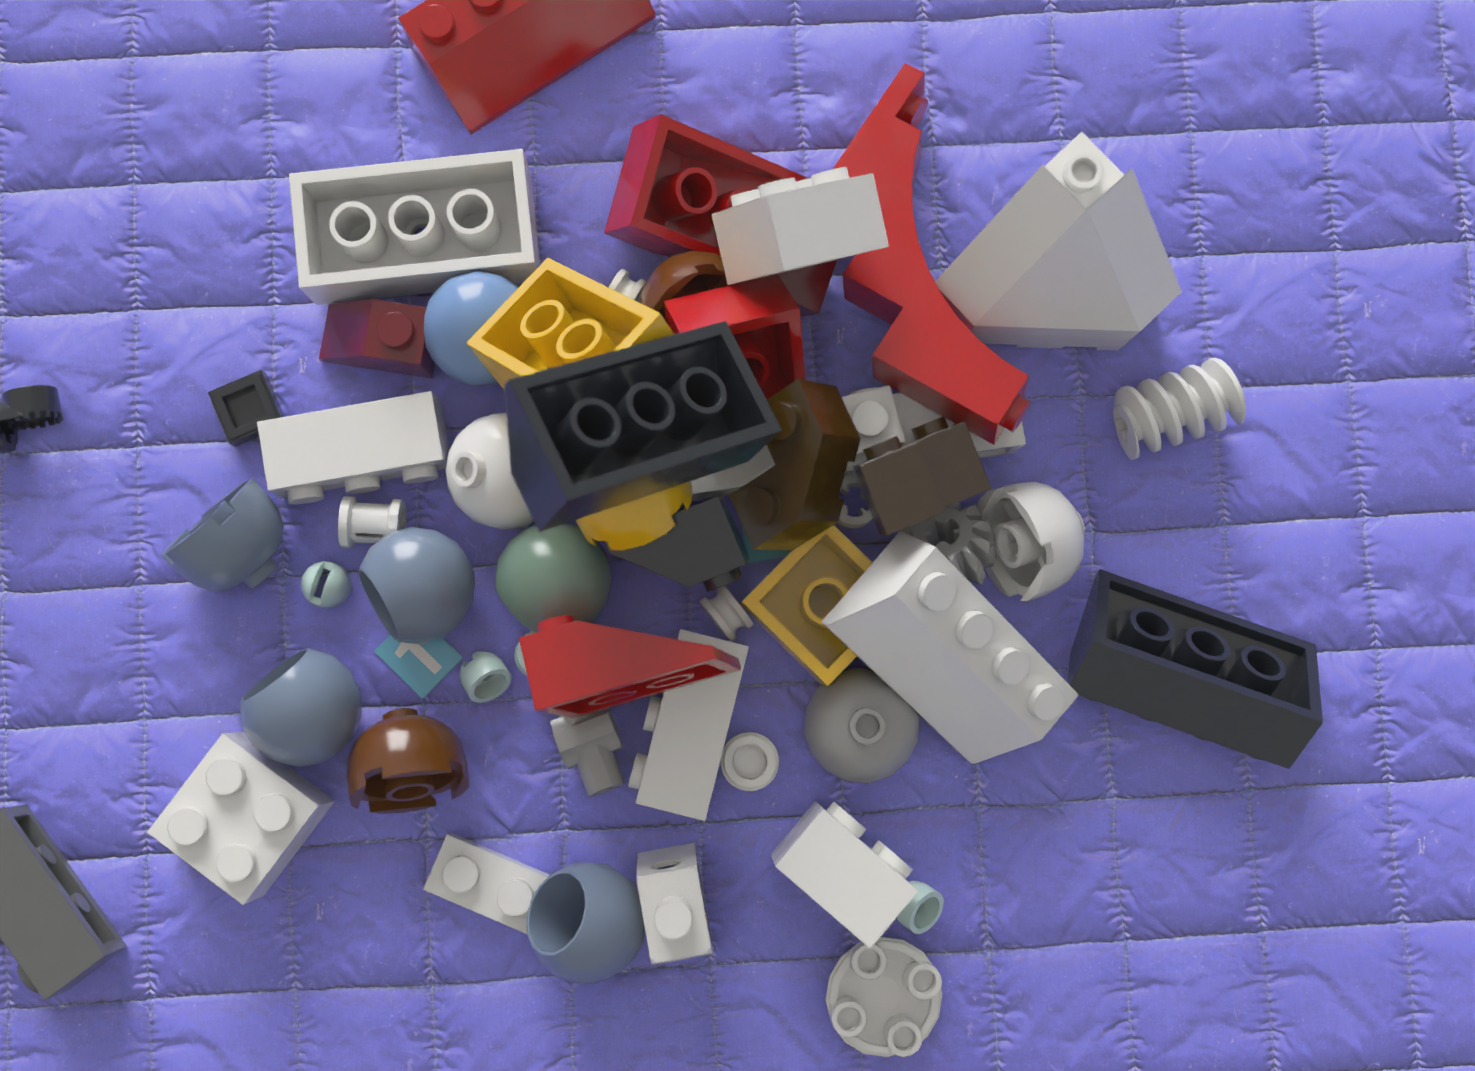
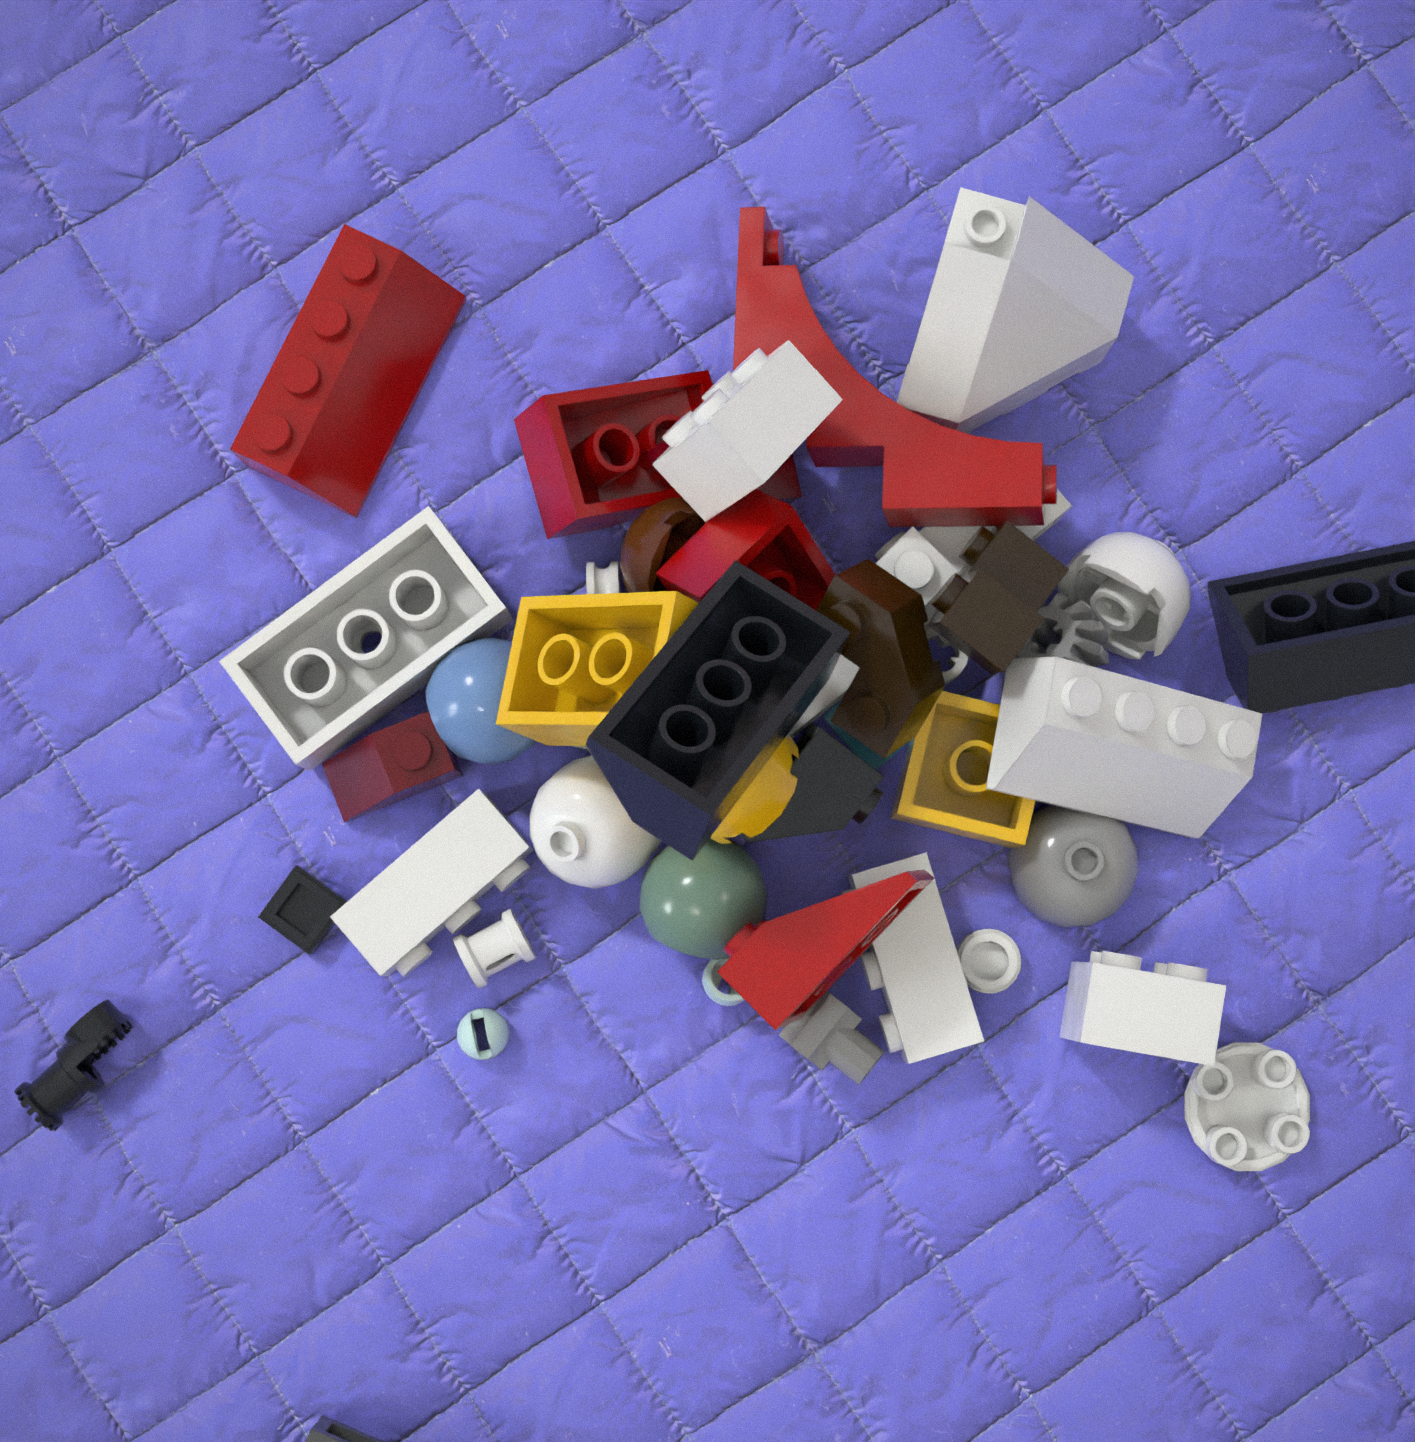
camera: 20 degrees left, 0 degrees up
white brick [147,732,335,905] -> none
sand blue cylinder [161,478,284,591] -> none
sand blue helmet [240,648,362,767] -> none
reddish brown cylinder [347,708,470,814] -> none
sand blue helmet [358,527,475,645] -> none
medium azure sticker [374,635,463,699] -> none
white plate [423,832,549,934] -> none
light aqua hinge [459,651,512,703] -> none
sand blue helmet [527,862,645,983] -> none
white torso [636,842,715,965] -> none
white bush [699,586,754,642] -> none
light aqua hinge [897,880,944,934] -> none
white piece [1113,358,1246,460] -> none

